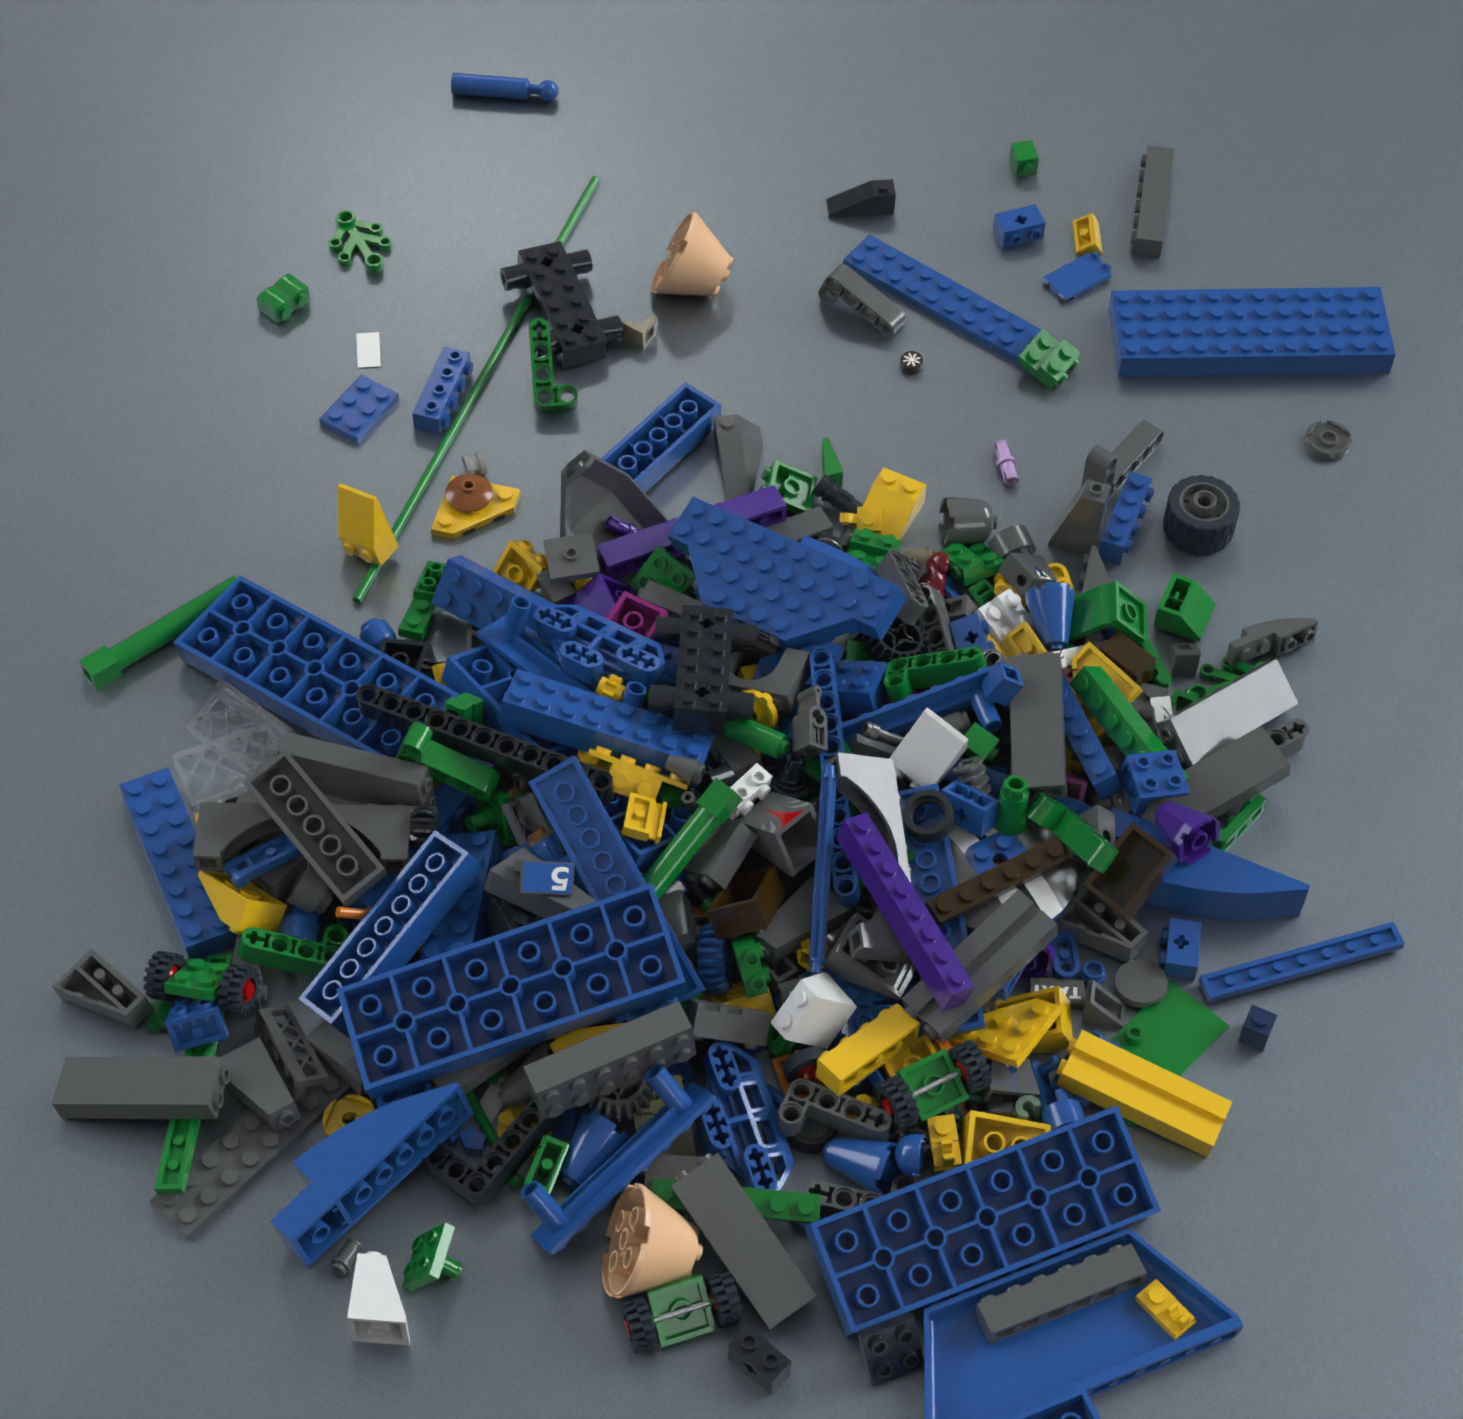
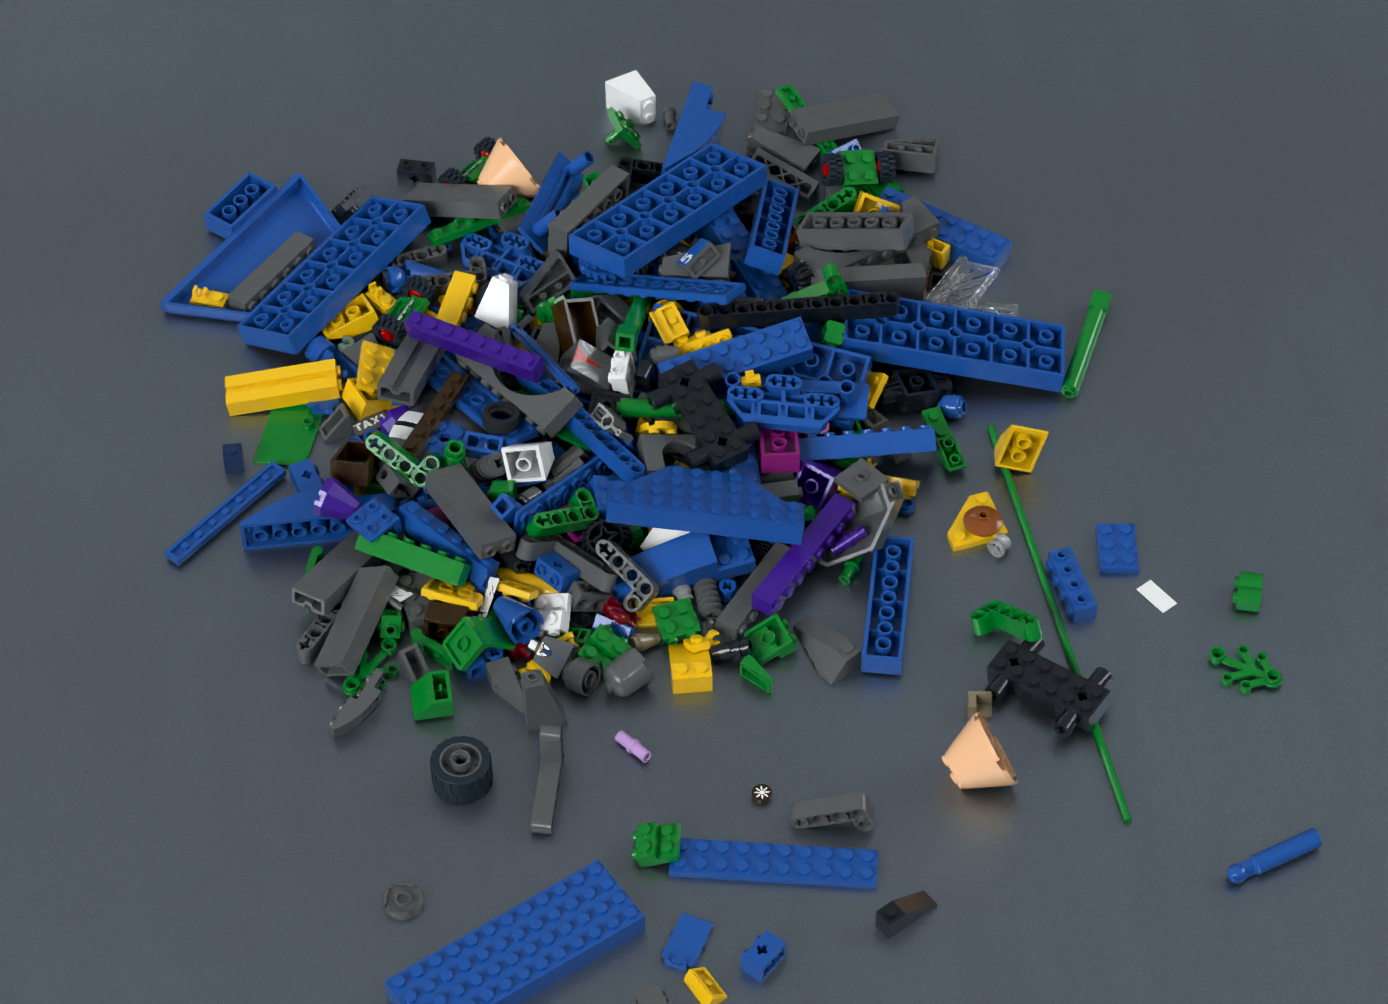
camera: 150 degrees right, 5 degrees down
blue brick [1099,471,1154,565] -> none
dark grey tile [1114,959,1168,1008] -> none

